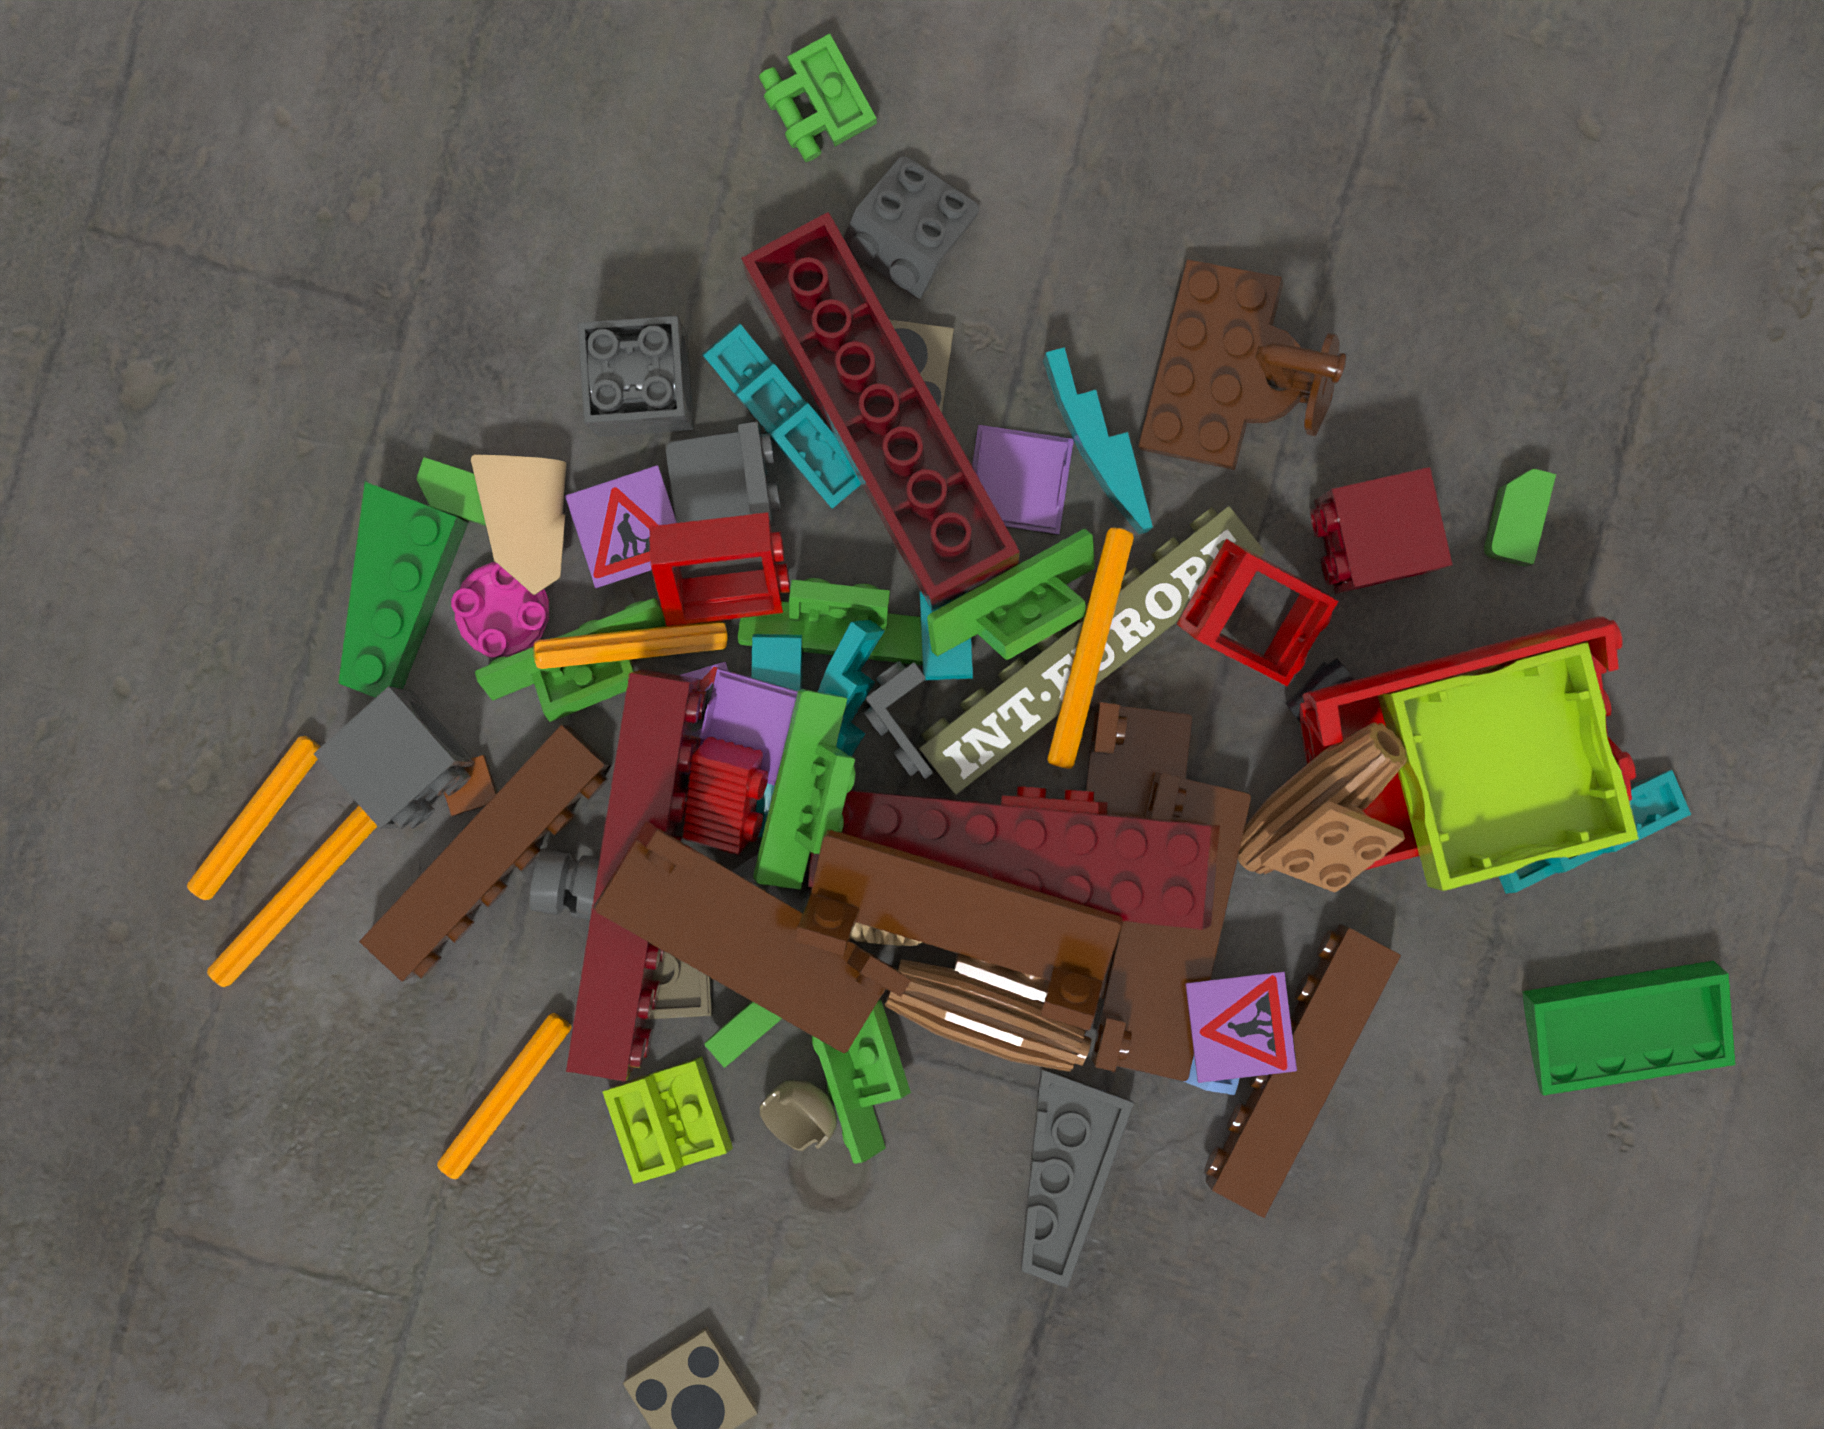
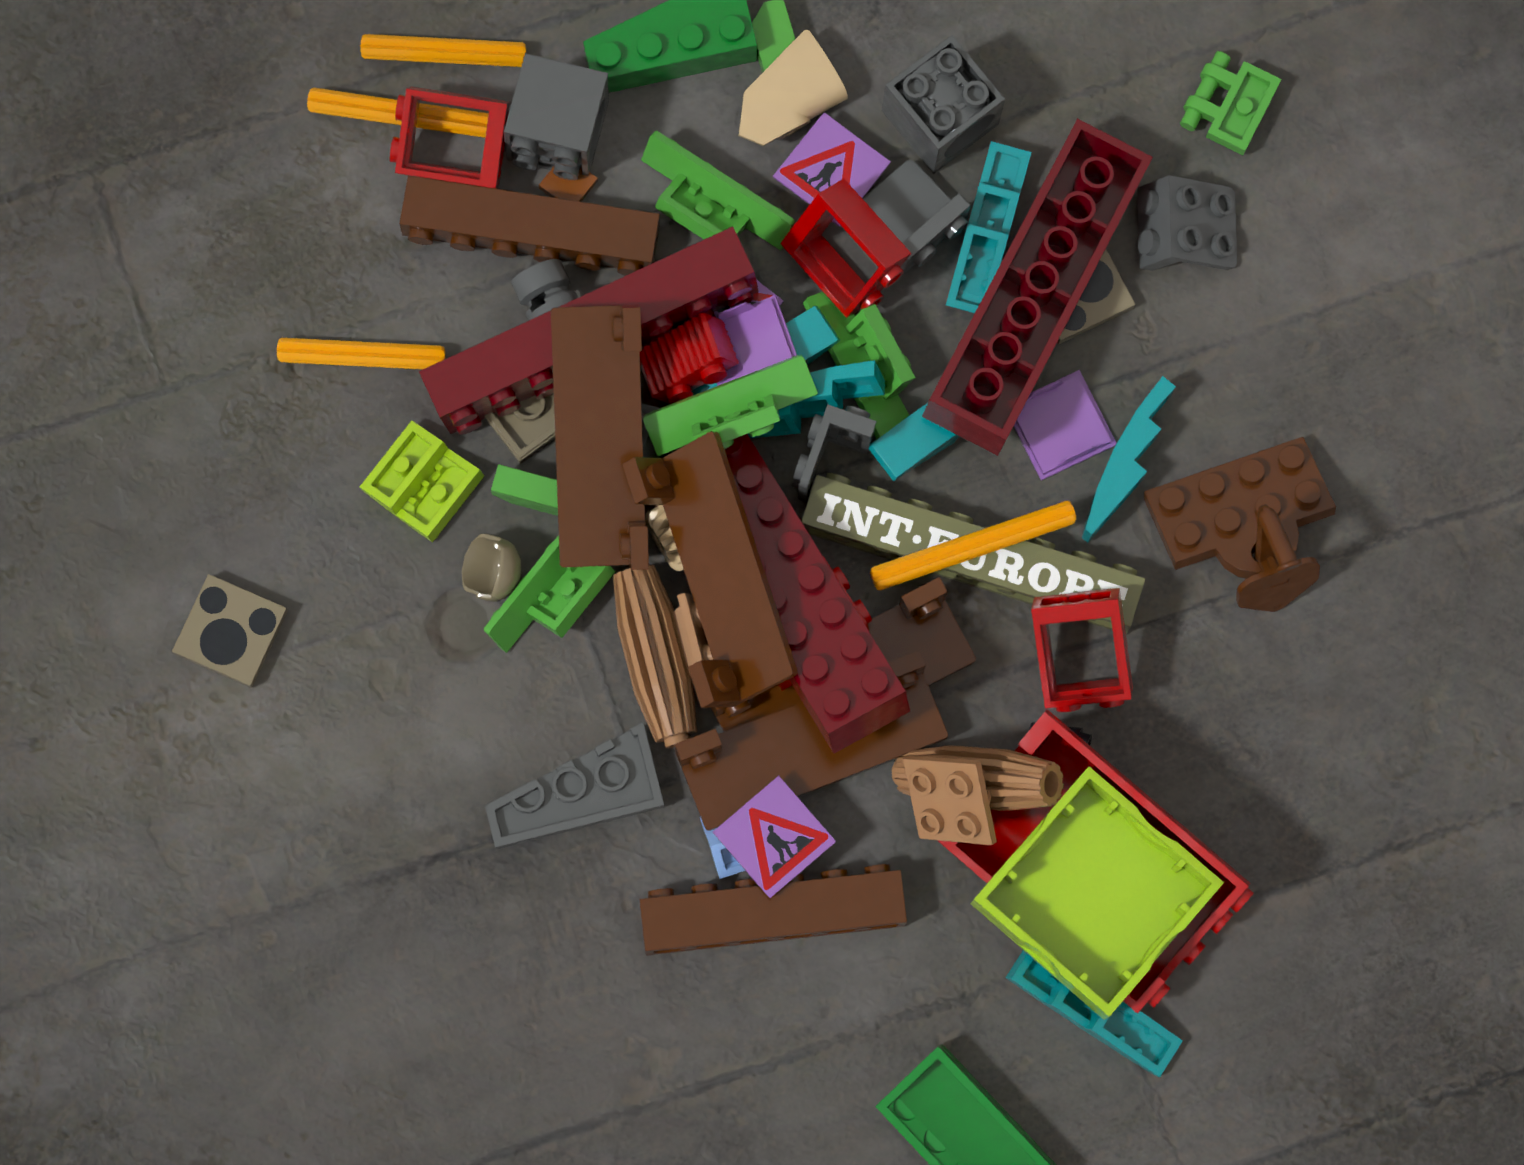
camera: 50 degrees right, 10 degrees down
dark pink dish [451,562,549,657] -> none
light orange axle [533,621,728,669] -> none
bright green bracket [927,529,1095,660] -> none
dark red brick [1310,467,1453,594] -> none
bright green piece [1484,469,1556,567] -> none
none -> red window [390,86,511,189]

